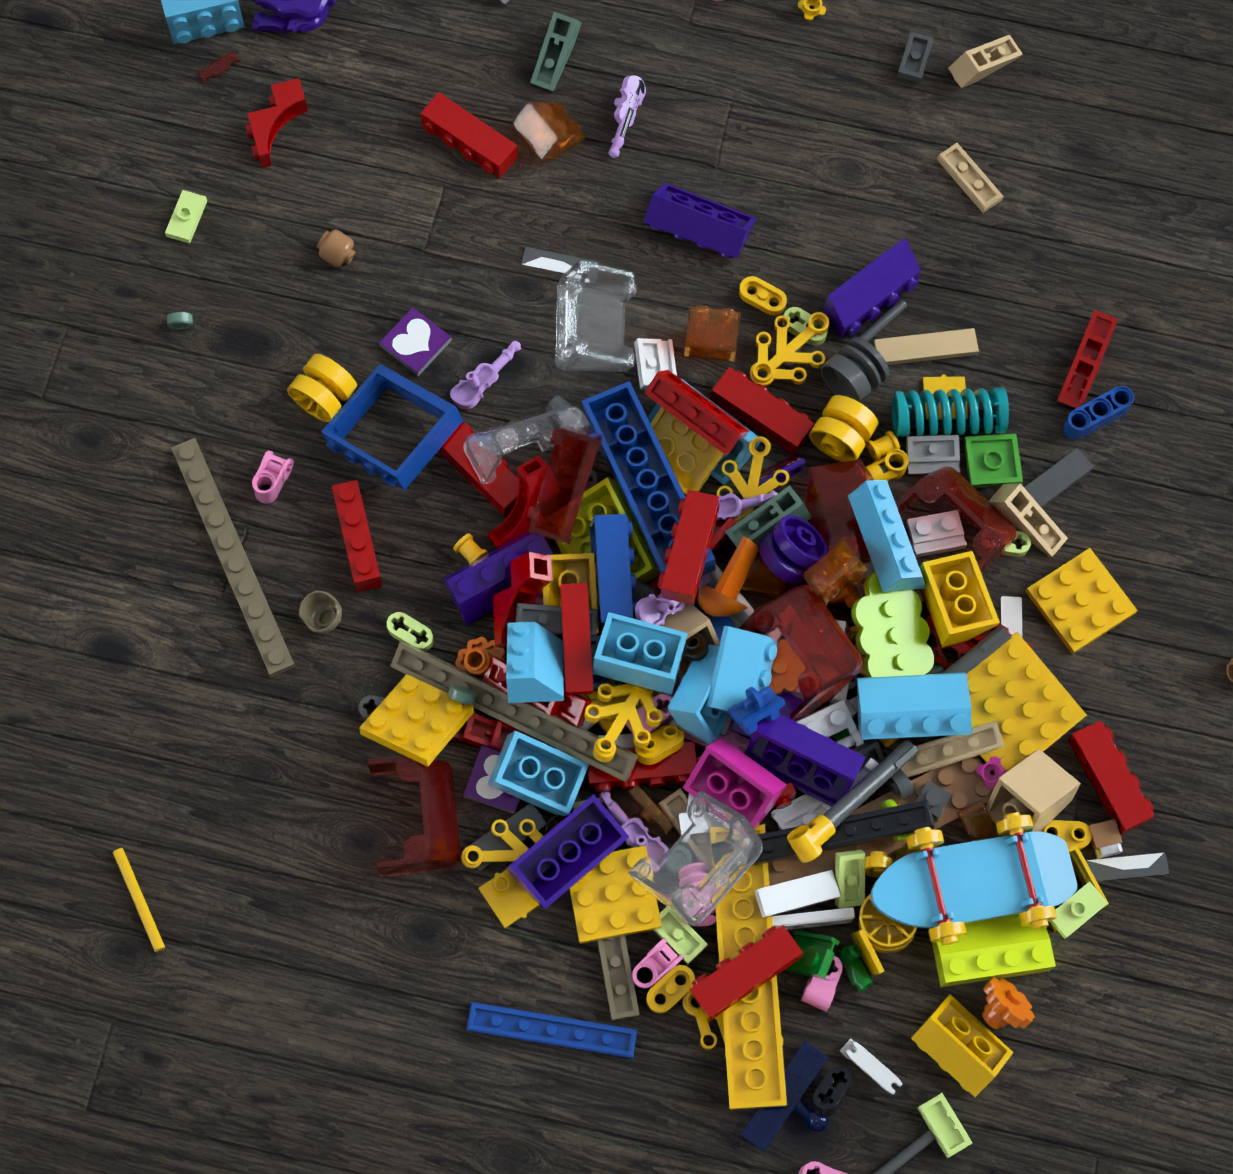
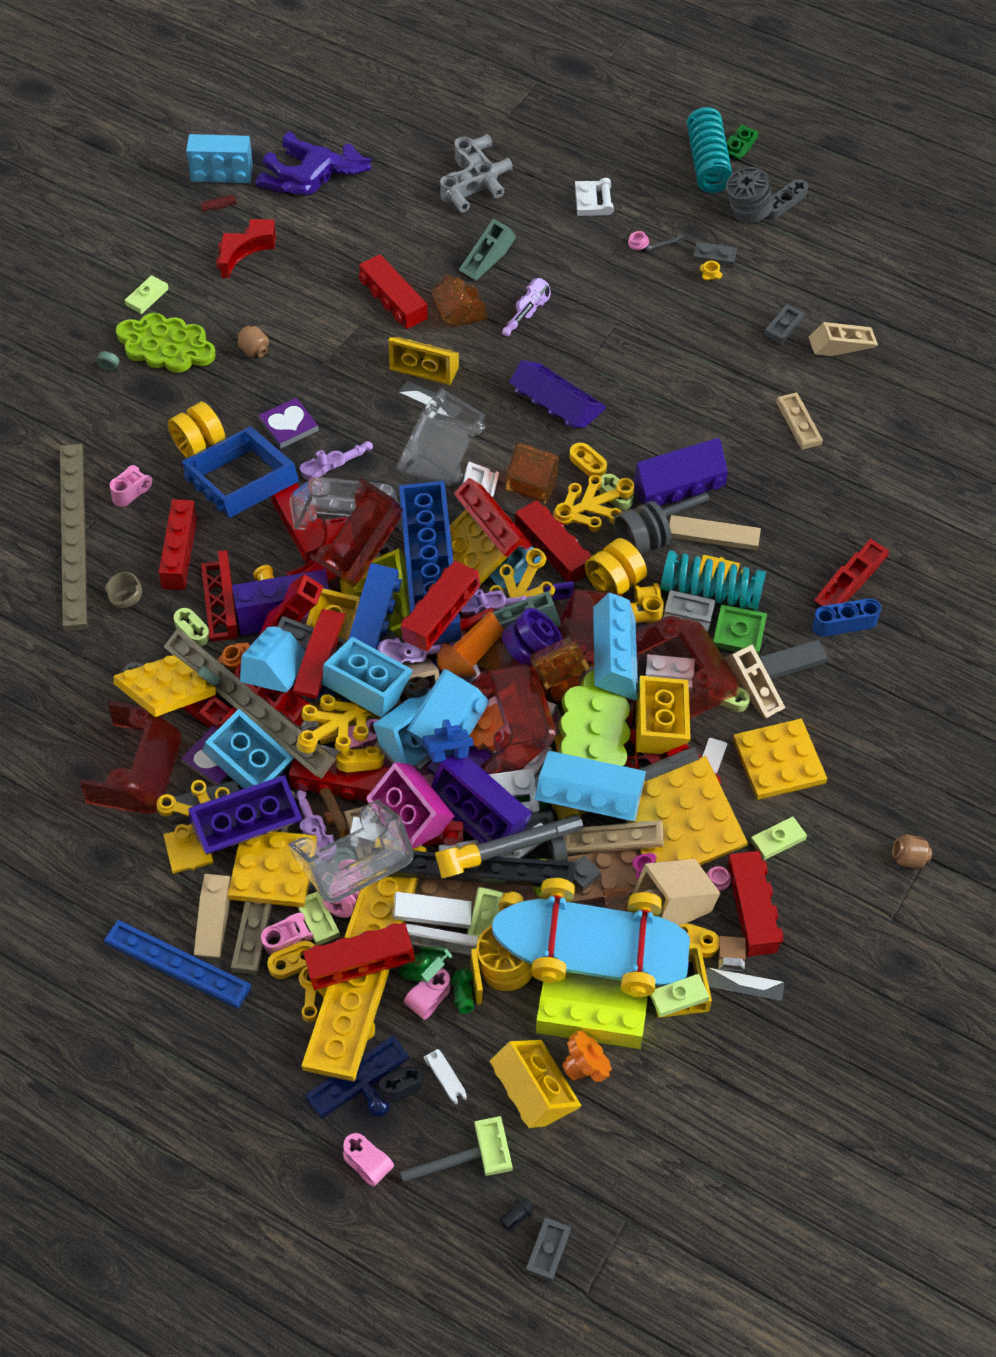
camera: 20 degrees right, 15 degrees down
none -> lime plate [116,313,216,373]
none -> tan slope [194,874,231,959]
none -> red fence [201,550,238,642]
none -> yellow slope [388,337,459,385]
none -> bright pink plate [707,866,731,891]
none -> yellowish green plate [751,817,807,860]

